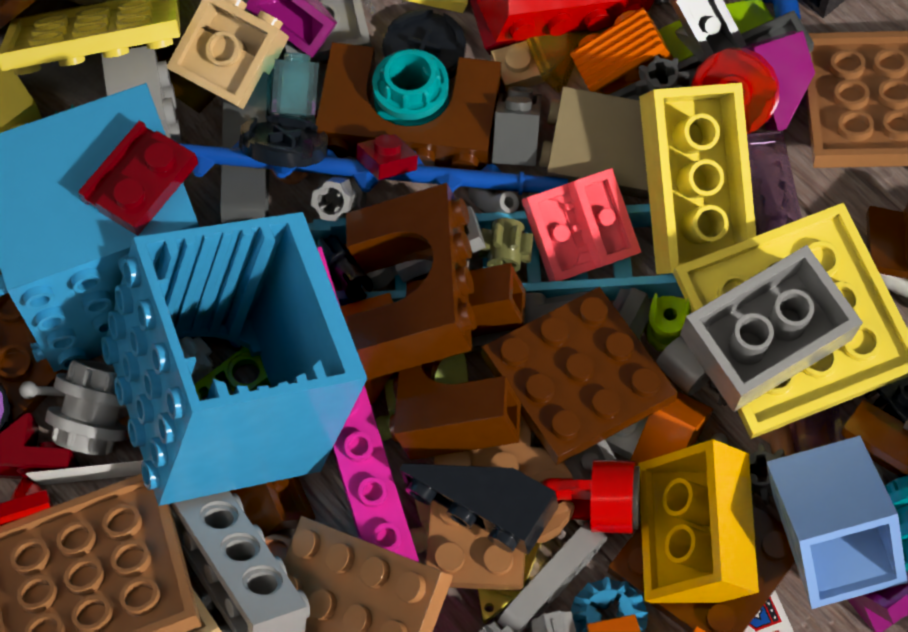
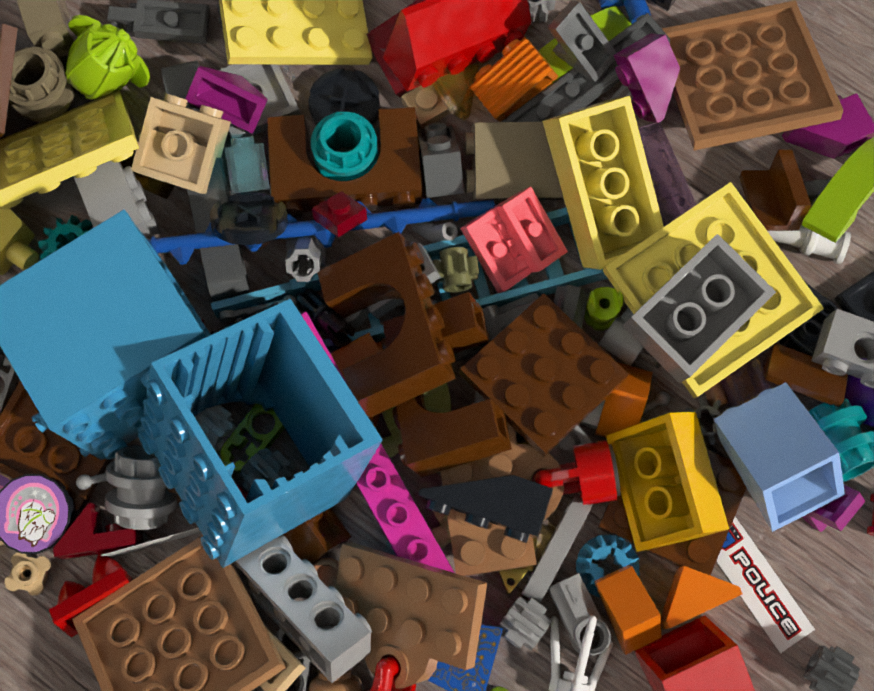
camera: 15 degrees left, 10 degrees up
dark red plate [78,120,198,236] -> none
dark grey gear [635,55,689,96] -> none
red tile [691,47,779,134] -> none

